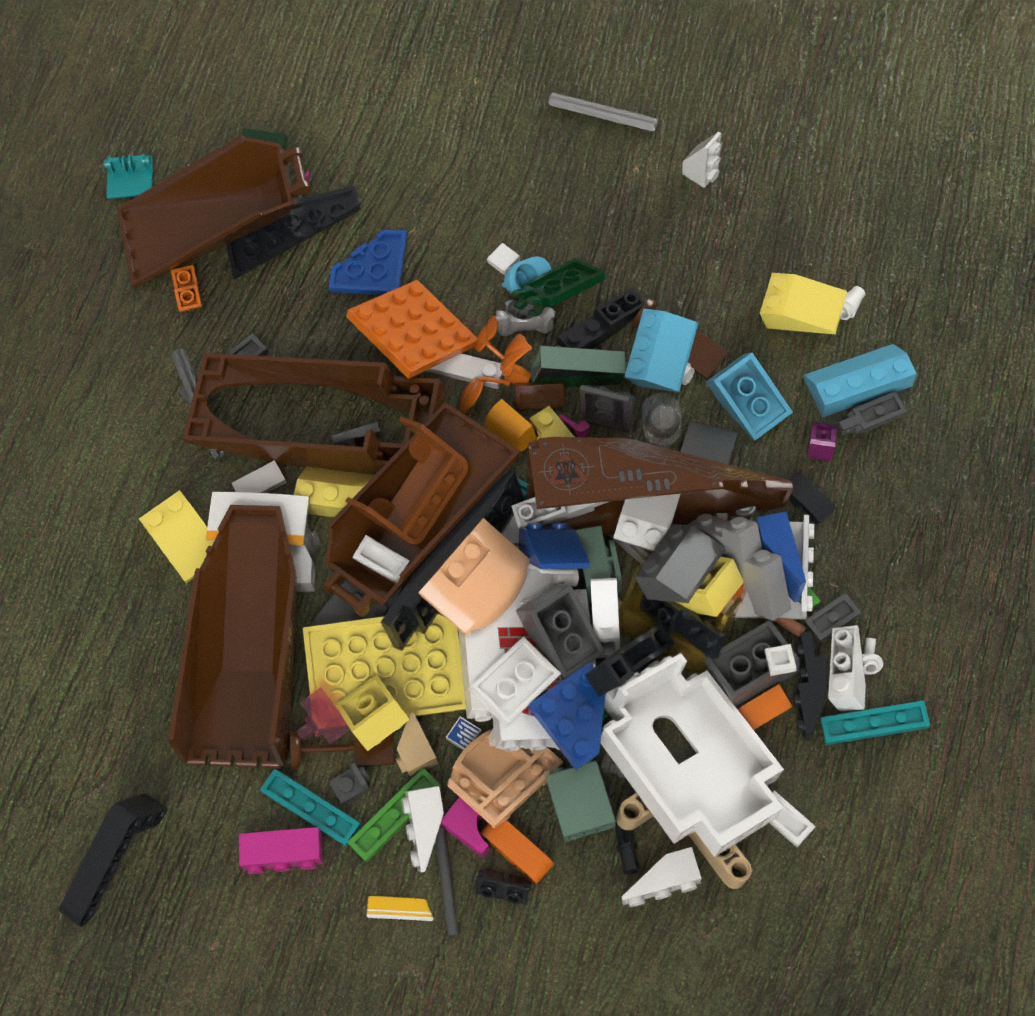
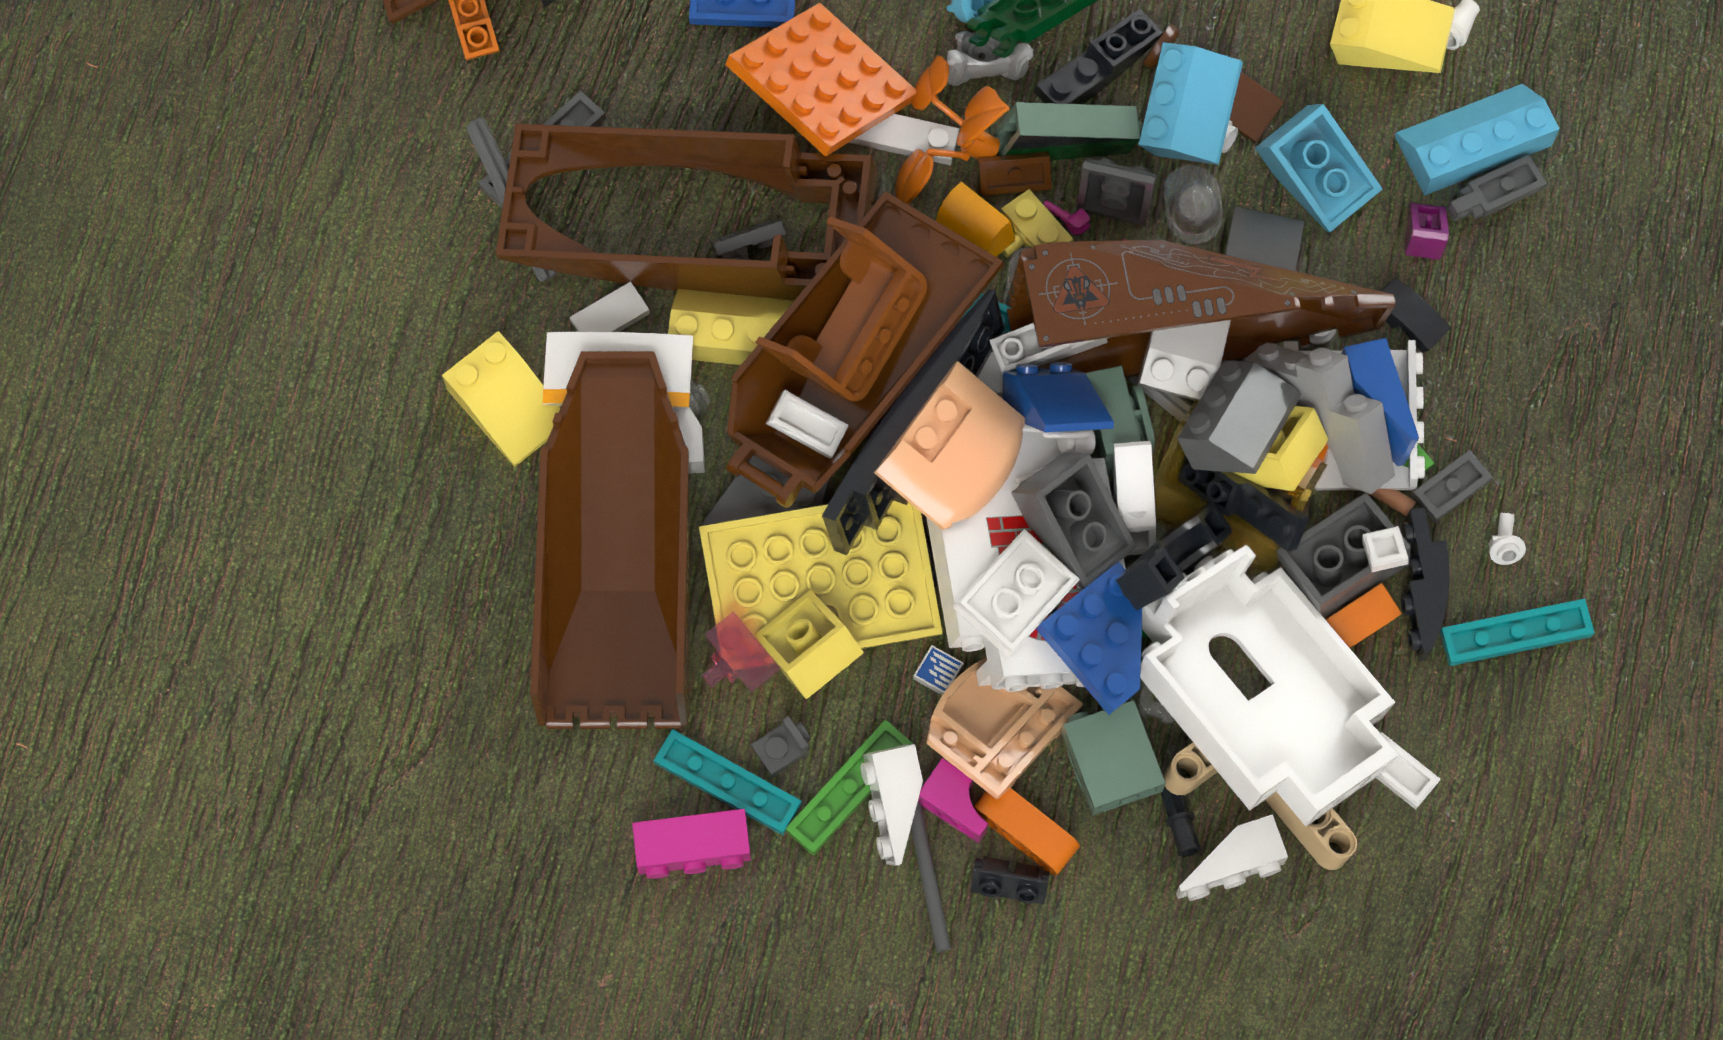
camera: 10 degrees left, 5 degrees up
black beam [59,793,167,927] -> none
reddish brown piece [290,732,395,769] -> none
yellow sticker [367,896,433,921] -> none
tan slope [396,713,438,778] -> none
white slope [828,625,866,712] -> none

